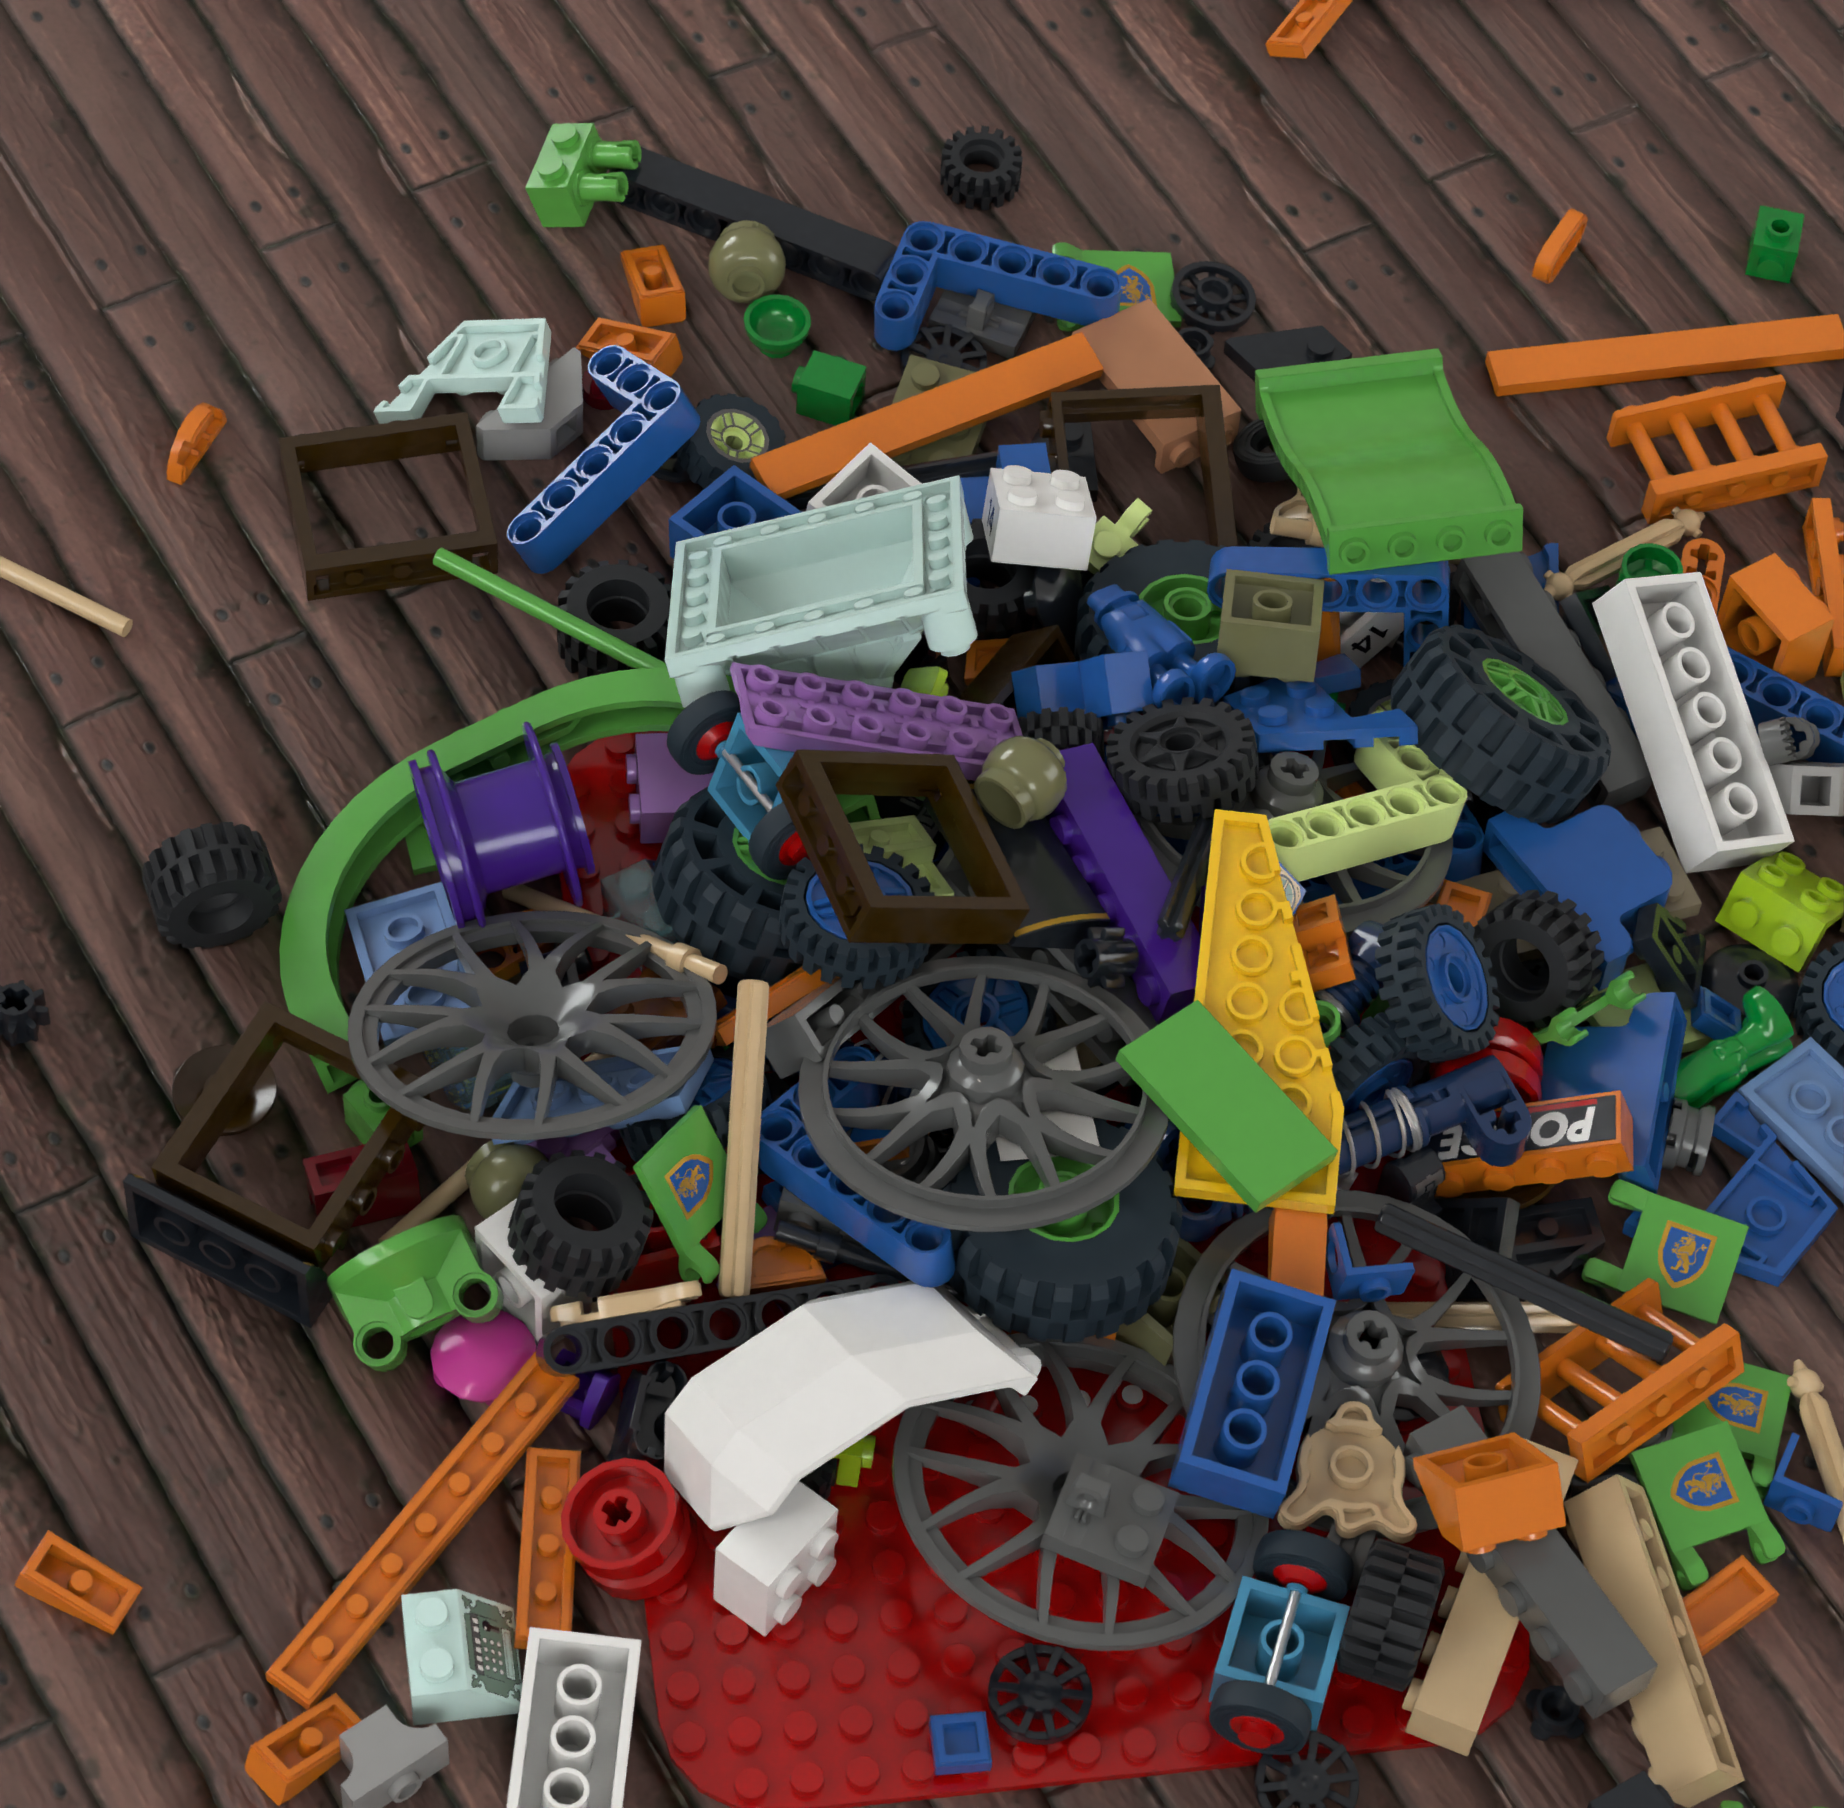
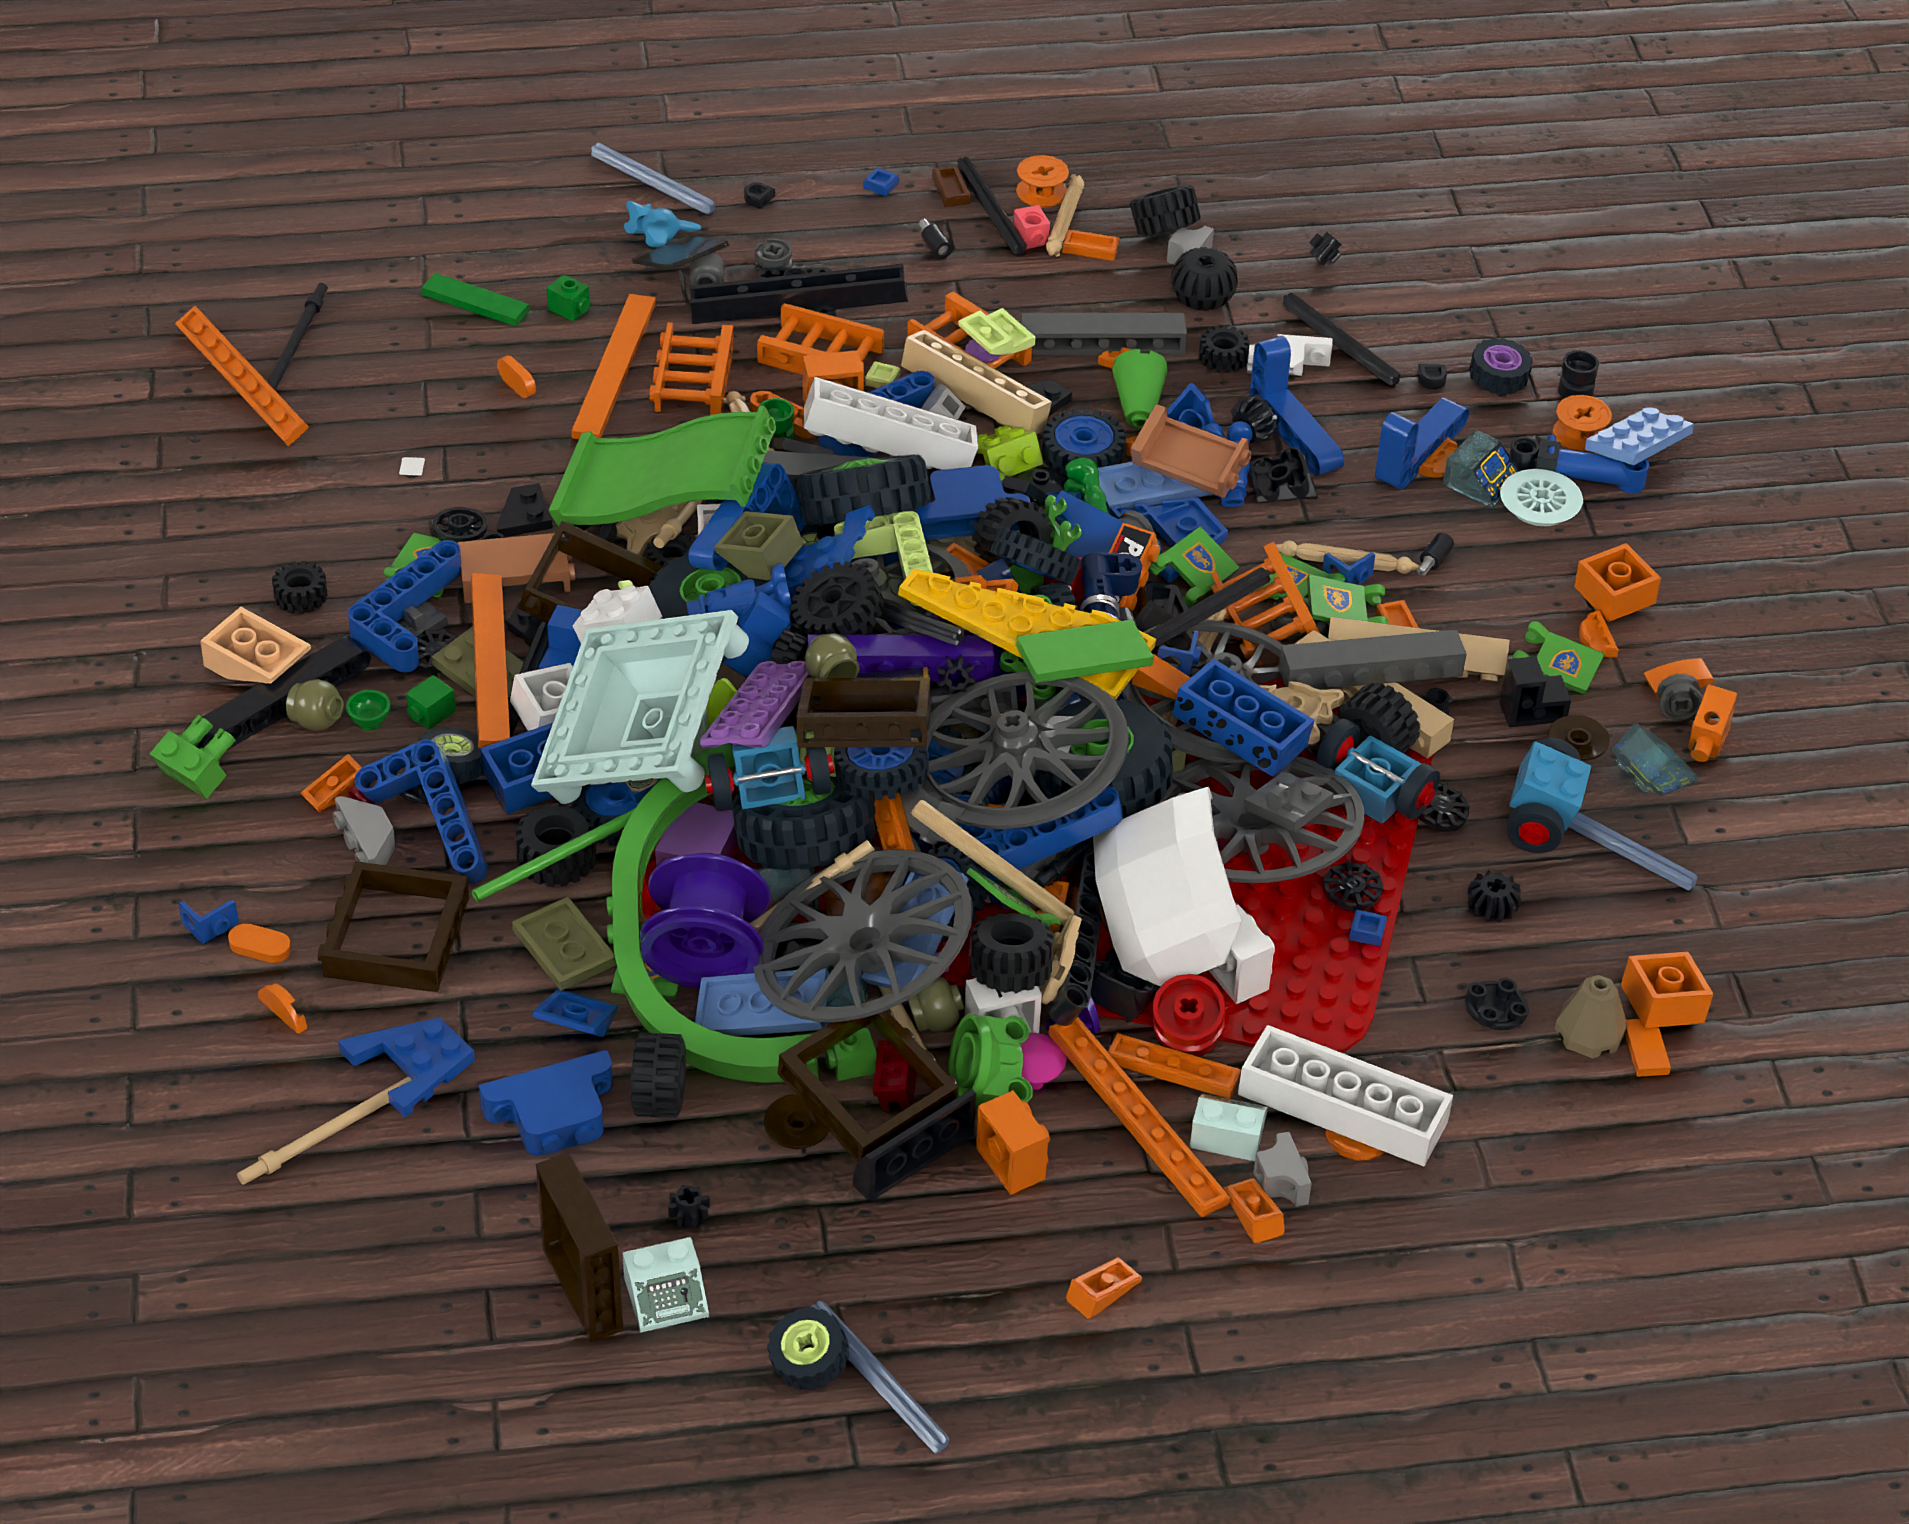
camera: 65 degrees left, 10 degrees down
light aqua wing [373,318,552,424] -> none
orange slope [620,245,686,327] -> none
orange slope [1413,1432,1566,1554] -> none
dark grey connector [1758,717,1821,766] -> none
none -> blue bracket [178,900,239,944]
none -> light nougat slope [201,607,311,684]
none -> orange tile [228,923,291,963]
none -> blue wing [338,1017,475,1118]
none -> white sticker [399,457,425,476]
none -> green tile [421,273,530,327]
none -> blue brick [478,1050,613,1156]
none -> olive plate [512,897,617,991]
none -> blue slope [532,989,618,1038]
none -> orange brick [976,1091,1050,1195]

